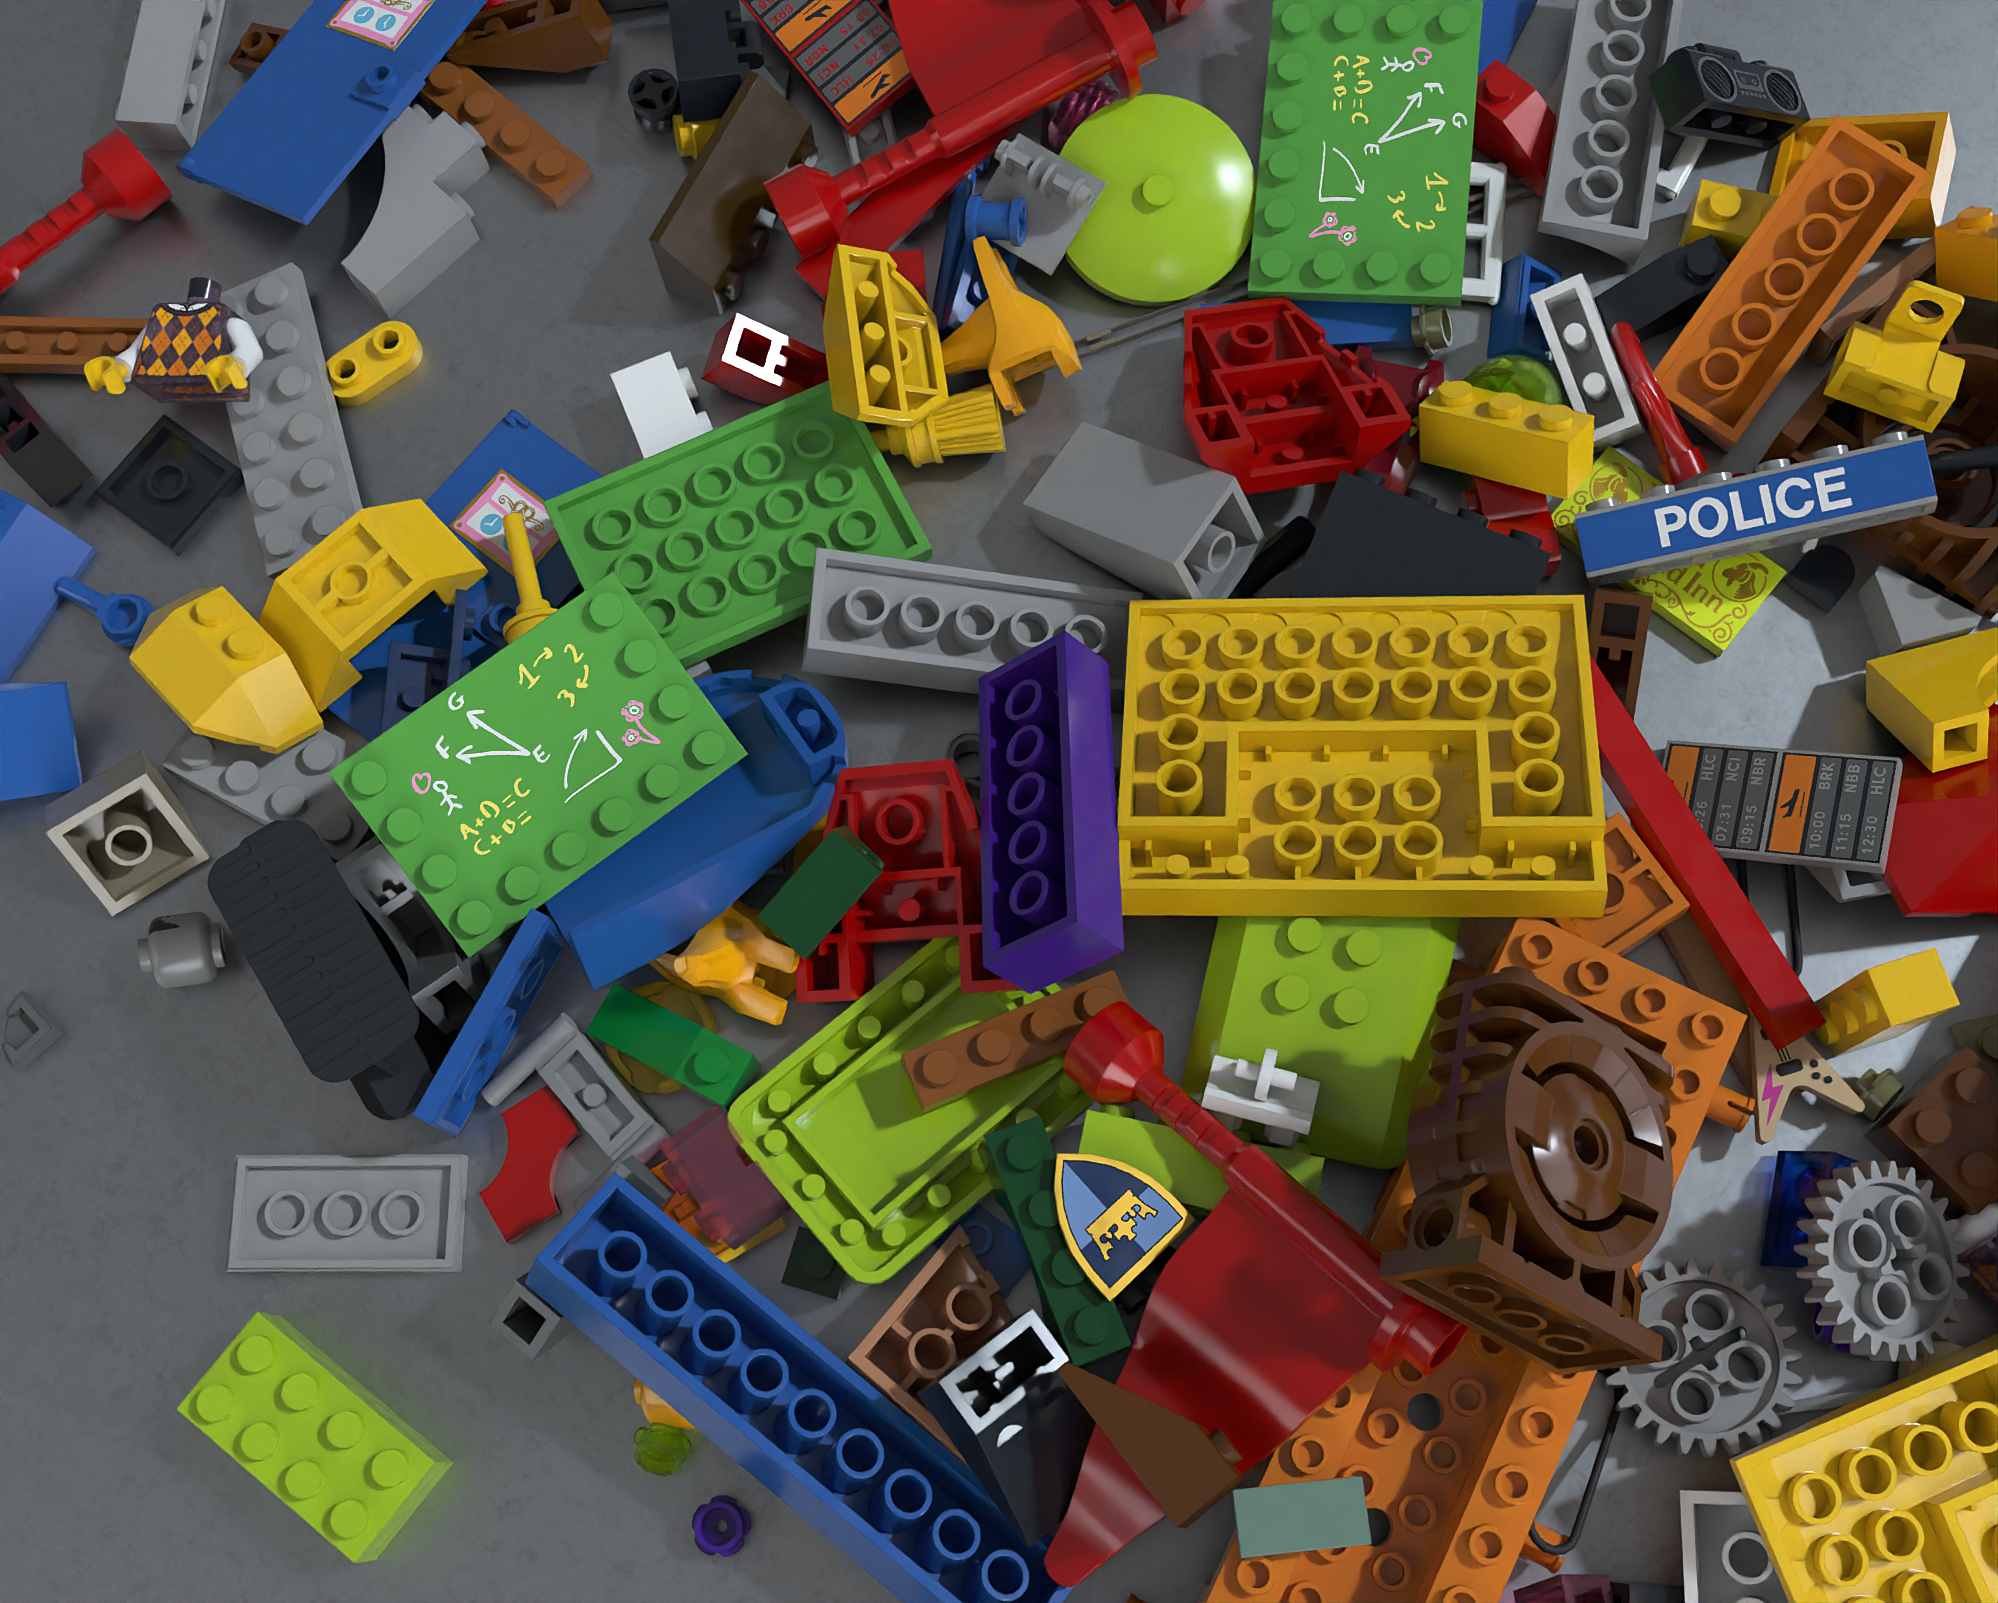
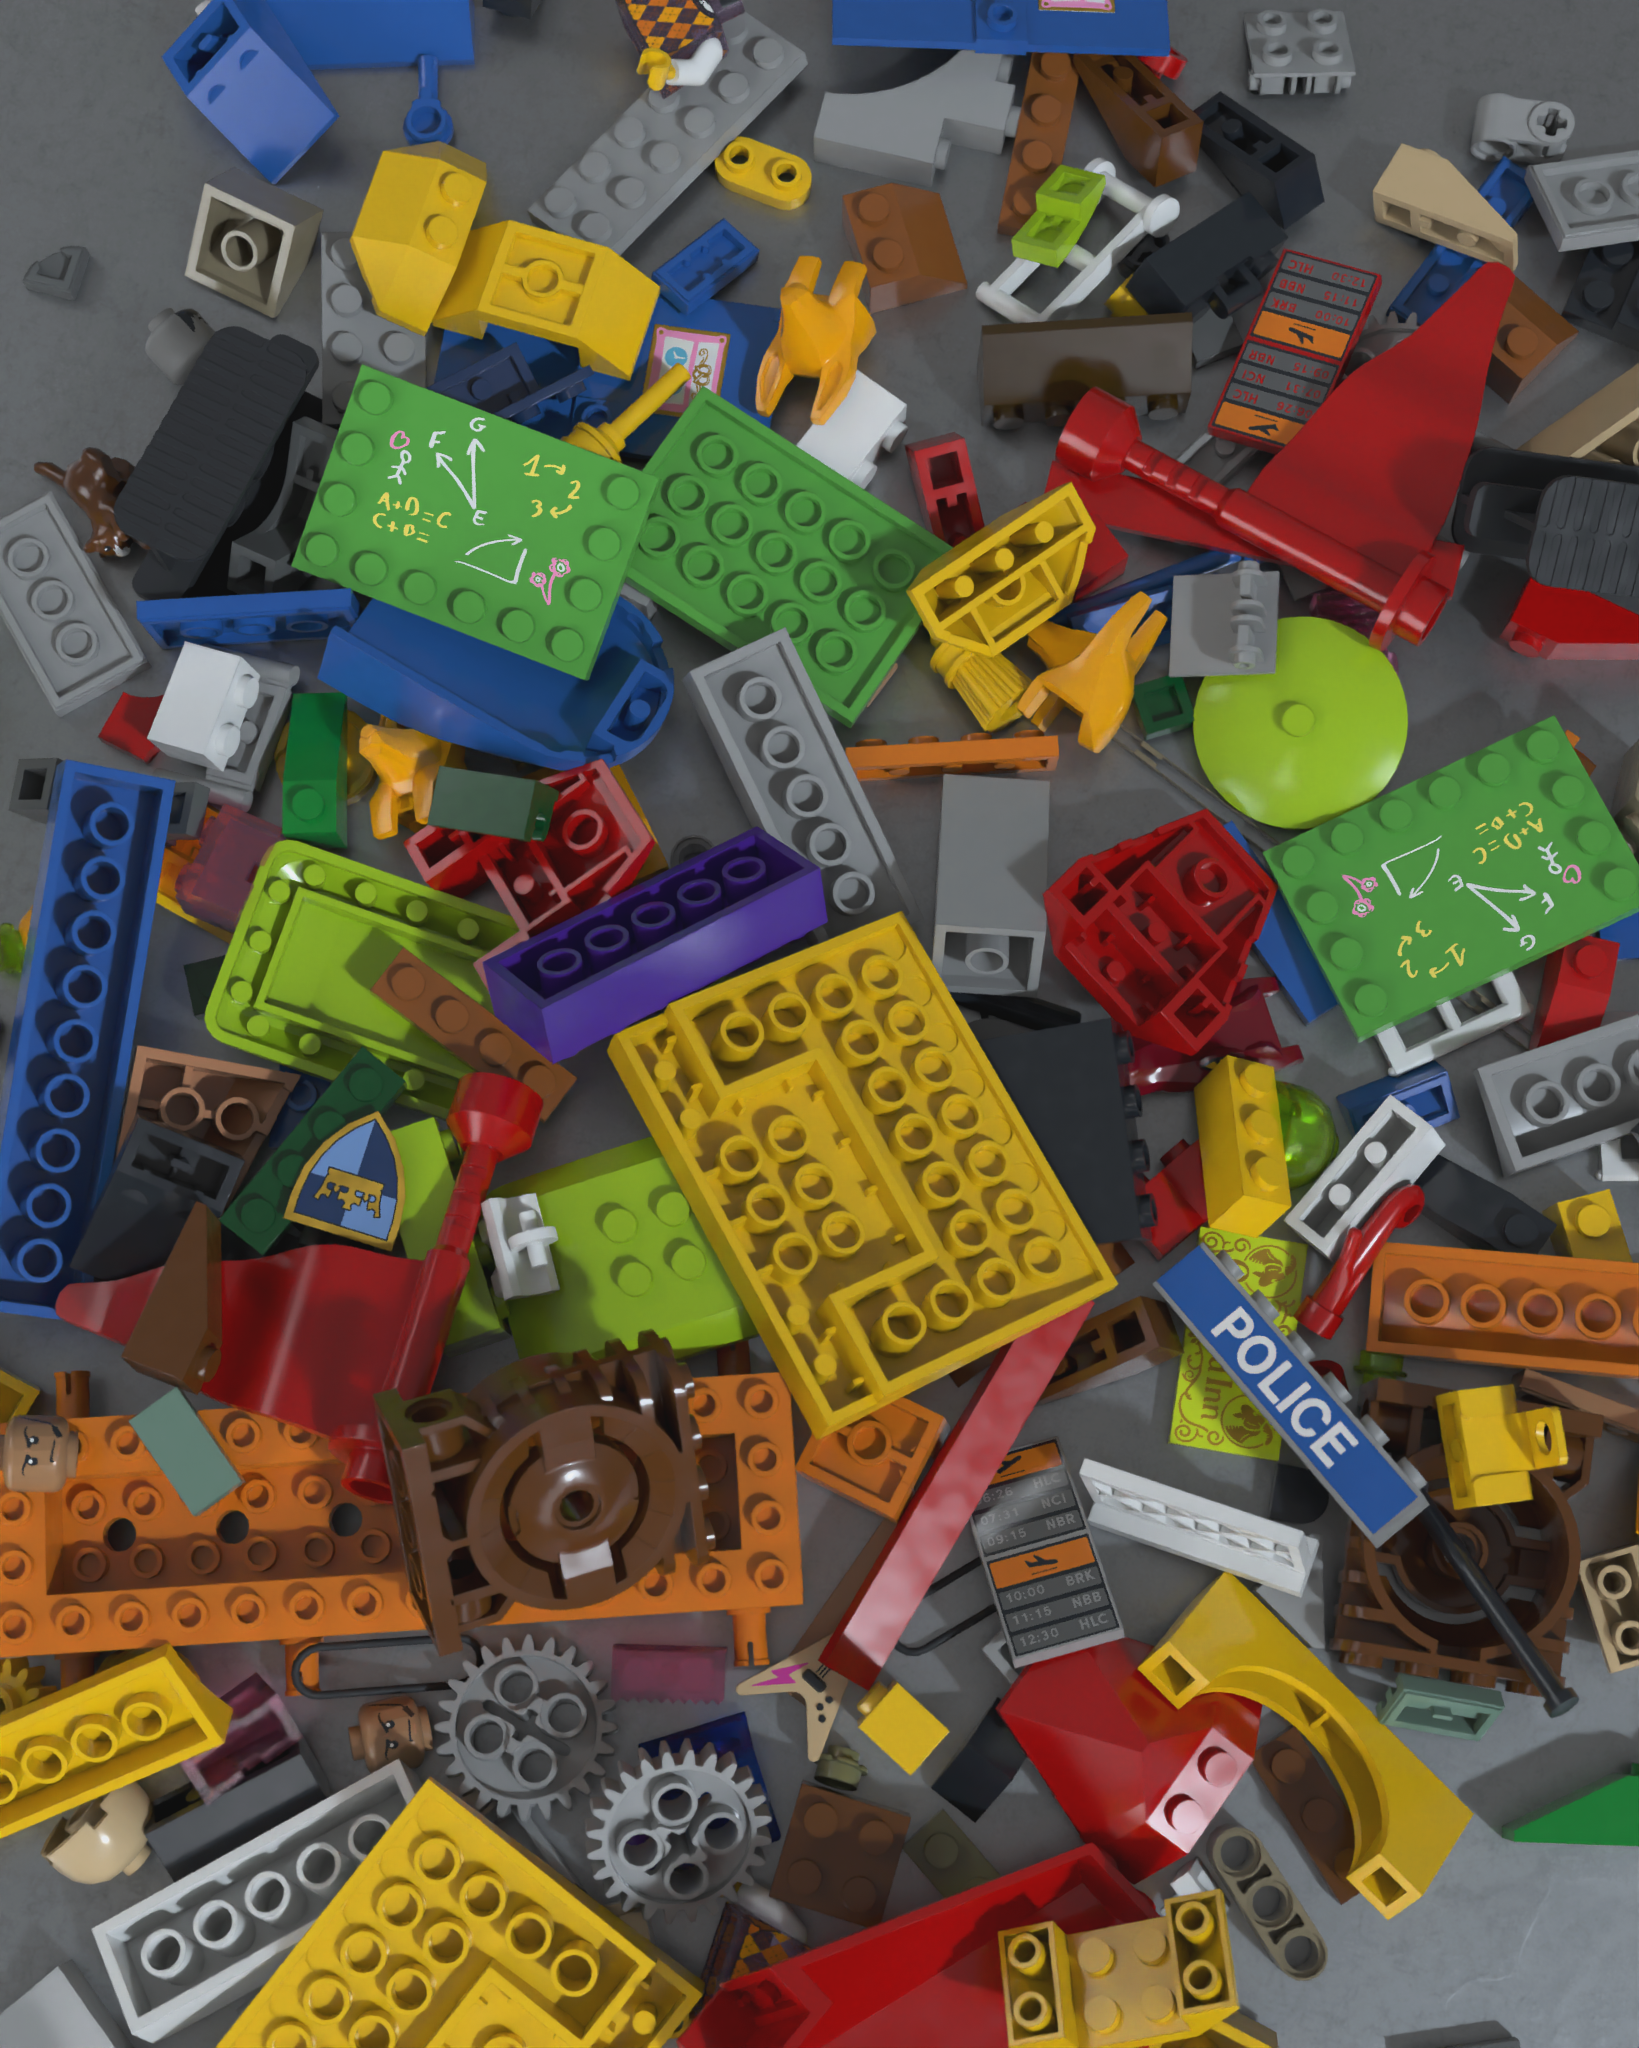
camera: 55 degrees right, 5 degrees up
black tile [94,414,244,556] -> none
blue bush [965,195,1028,247] -> none
olive plate [1411,304,1453,355] -> none
none -> reddish brown animal [33,447,150,558]
none -> white brick [147,641,260,772]
none -> medium nougat head [348,1695,433,1774]
none -> clear pink brick [611,1644,728,1705]
none -> blue plate [651,218,760,316]
none -> light orange piece [755,256,876,425]
none -> dark orange slope [842,183,968,314]
none -> orange plate [845,730,1059,782]
none -> black slope [930,1697,1027,1823]
none -> white piece [976,158,1180,323]
none -> lime slope [1011,165,1106,268]
none -> white fence [1079,1458,1319,1598]
none -> dark green plate [1131,675,1195,741]
none -> clear neon green plate [1353,1350,1408,1384]

